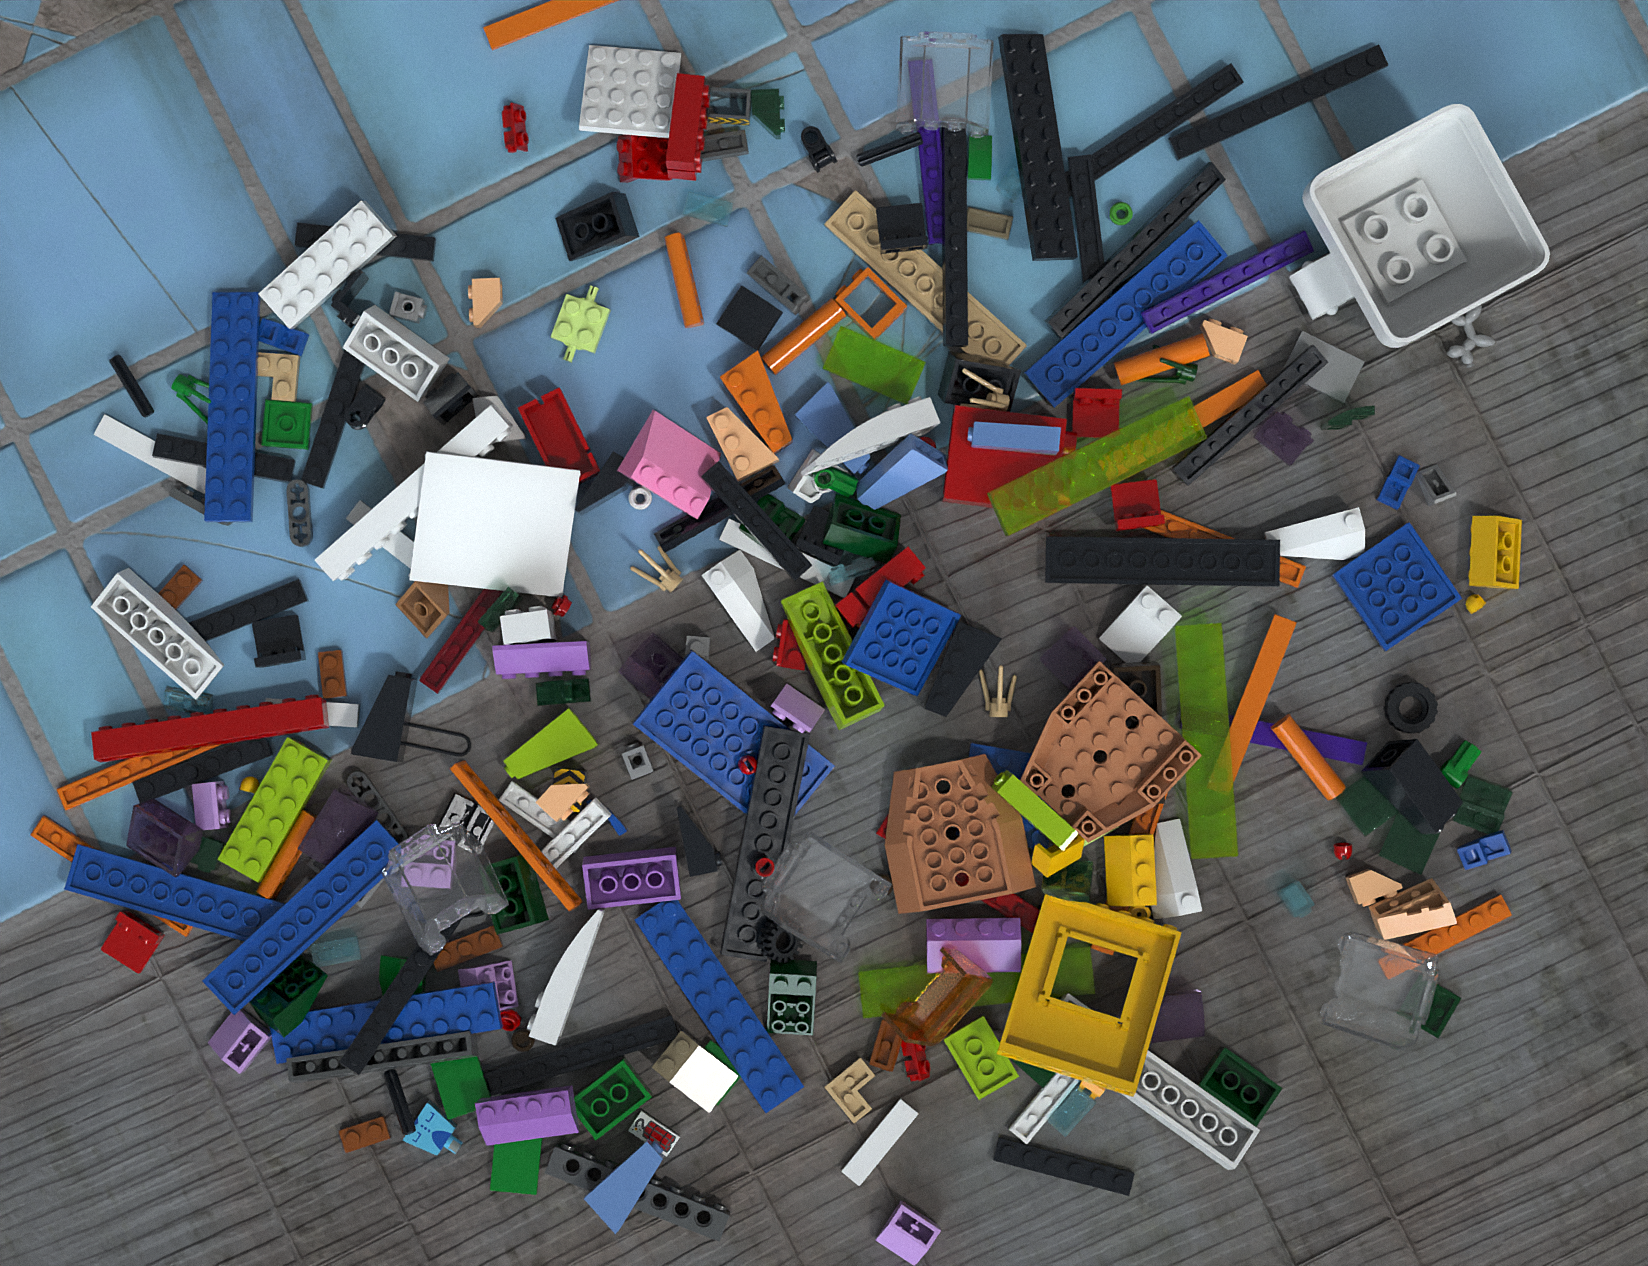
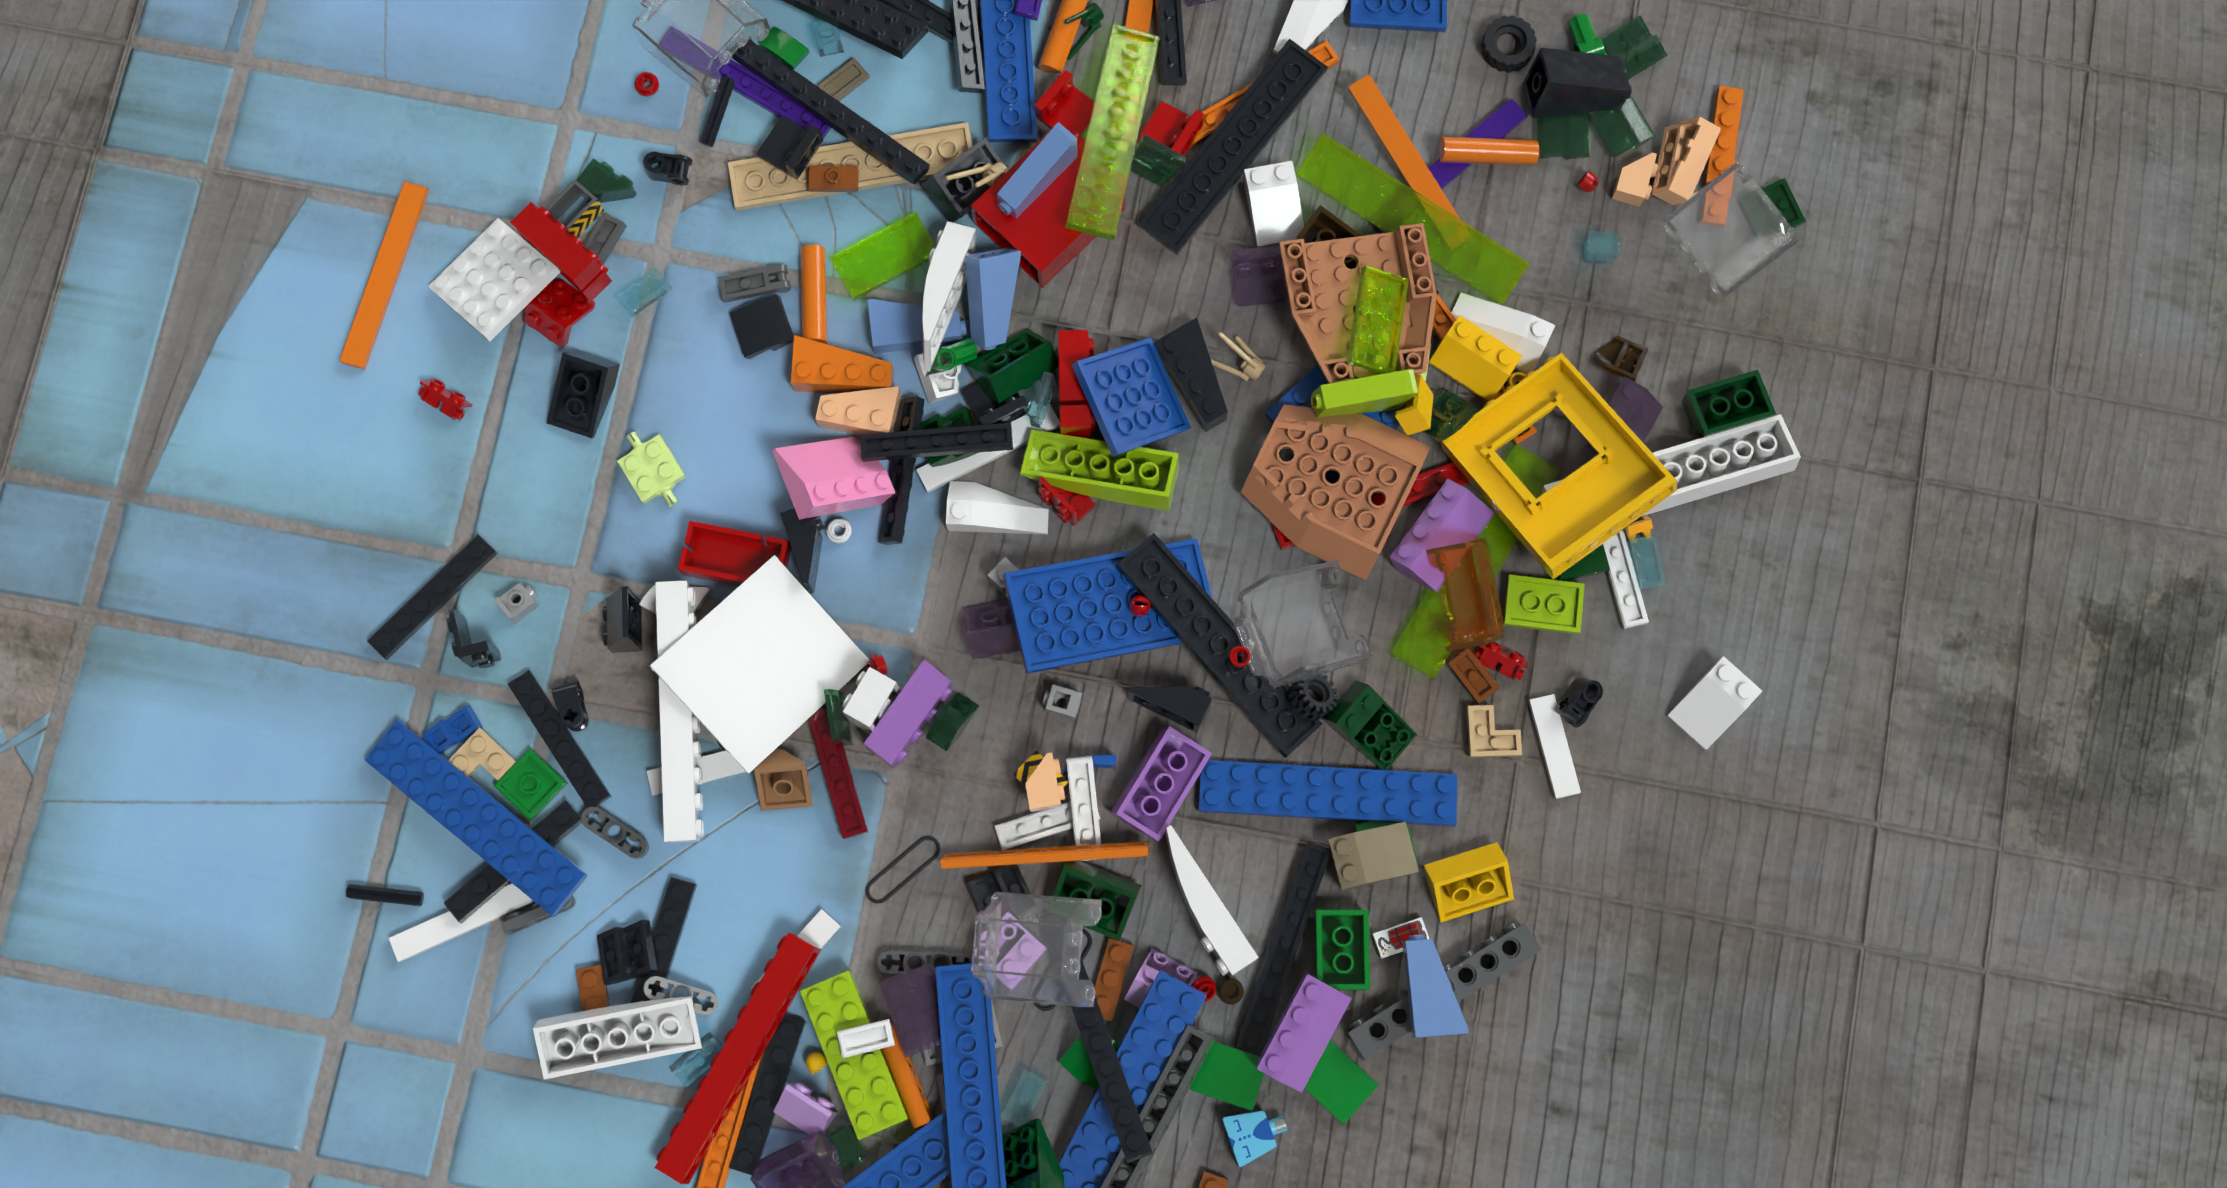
camera: 50 degrees left, 10 degrees down
green plant [171,374,211,425] -> none
black bracket [252,615,306,668] -> none
white brick [259,200,397,329] -> none
dark orange plate [318,650,348,699] -> none
white slope [343,305,450,402] -> none
black slope [351,671,418,762] -> none
black axle [383,1069,416,1135] -> none
light nougat slope [468,278,503,328] -> none
lime slope [503,708,600,779] -> none
tan plant [630,546,683,593] -> none
orange brick [664,232,704,328] -> none
lavender slope [771,684,825,733] -> none
orange window [835,267,907,341] -> none
lavender slope [875,1201,941,1266] -> none
black plate [993,1137,1135,1196] -> none
blue slope [1457,830,1512,870] -> none
none -> black slope [597,919,657,985]
none -> red plate [635,72,659,97]
none -> light grey beam [643,976,718,1015]
none -> dark orange plate [808,166,859,192]
none -> white tile [837,1019,895,1058]
none -> clear green slope [1118,134,1186,186]
none -> clear neon green plate [1347,265,1409,374]
none -> yellow slope [1424,842,1514,922]
none -> black piece [1555,678,1603,728]
none -> dark brown slope [1594,336,1648,382]
none -> white slope [1667,656,1762,751]

